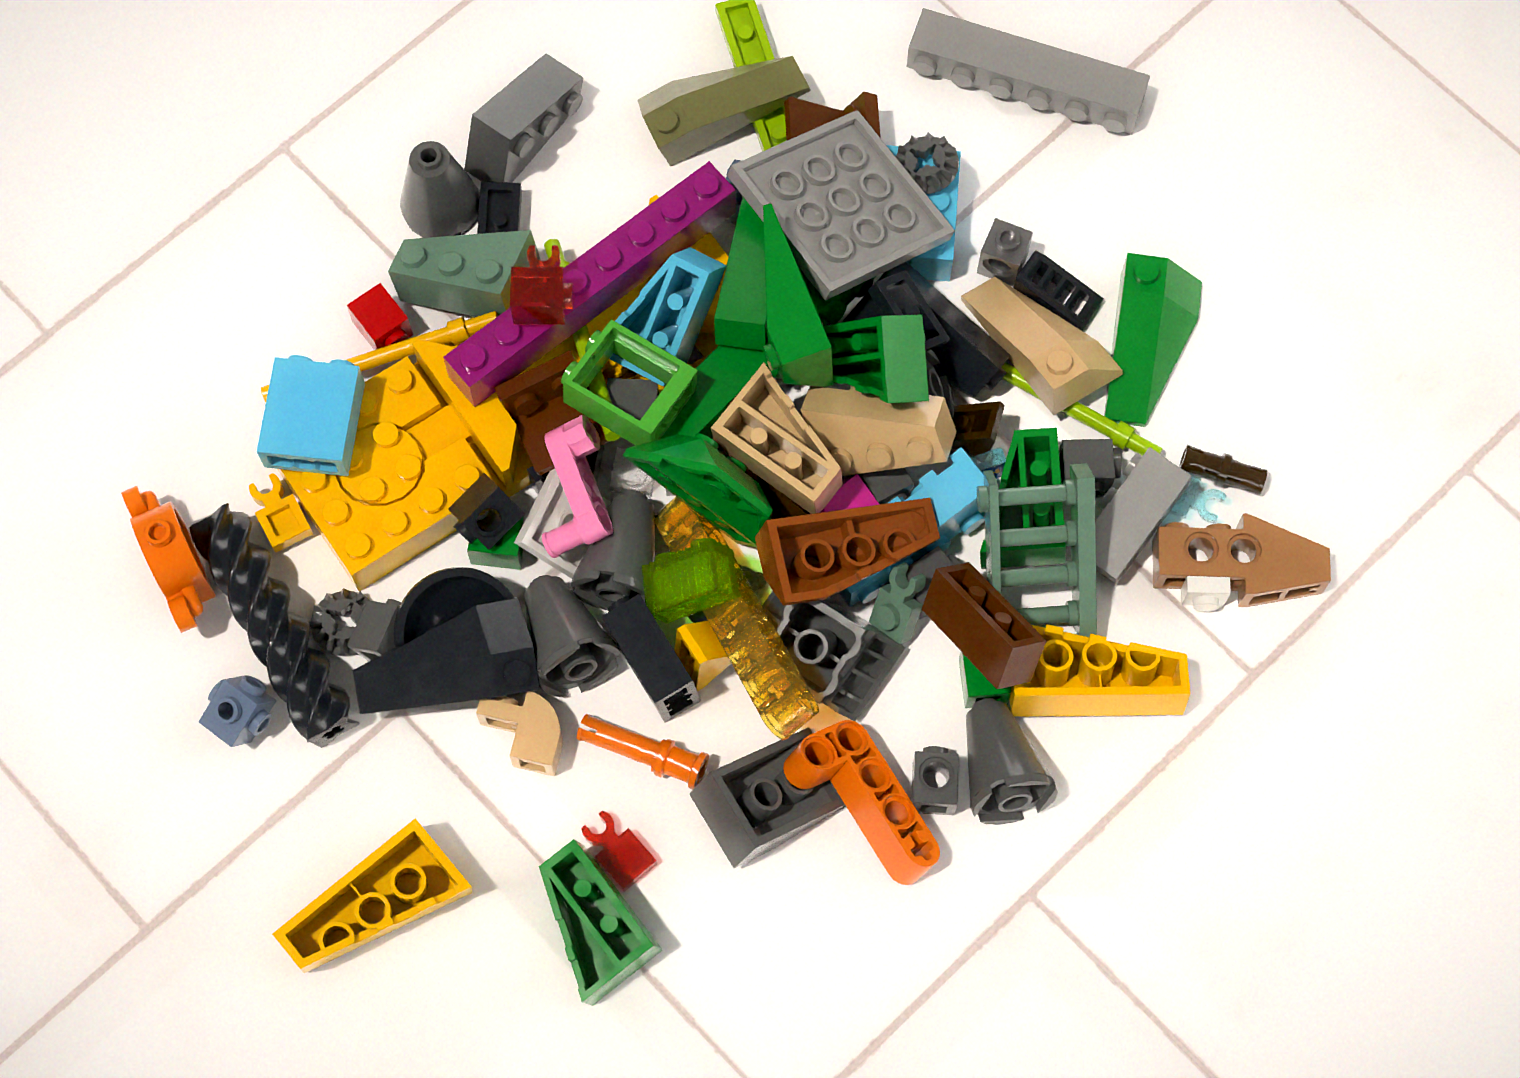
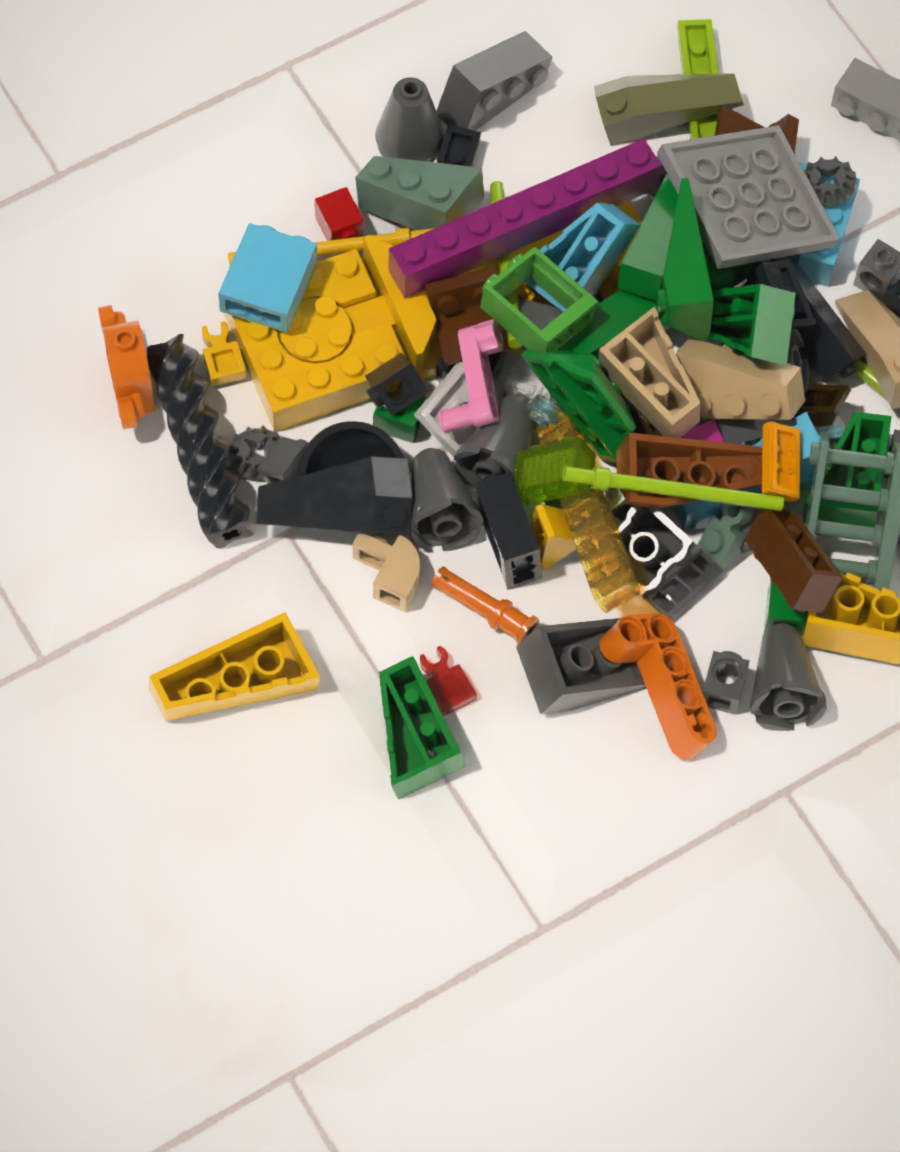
camera: 10 degrees right, 5 degrees down
sand blue brick [198,675,277,747] -> none
clear red brick [510,245,574,325] -> none
none -> clear light blue plate [526,394,562,427]
none -> lime bar [562,466,784,511]
none -> light orange plate [762,421,800,502]

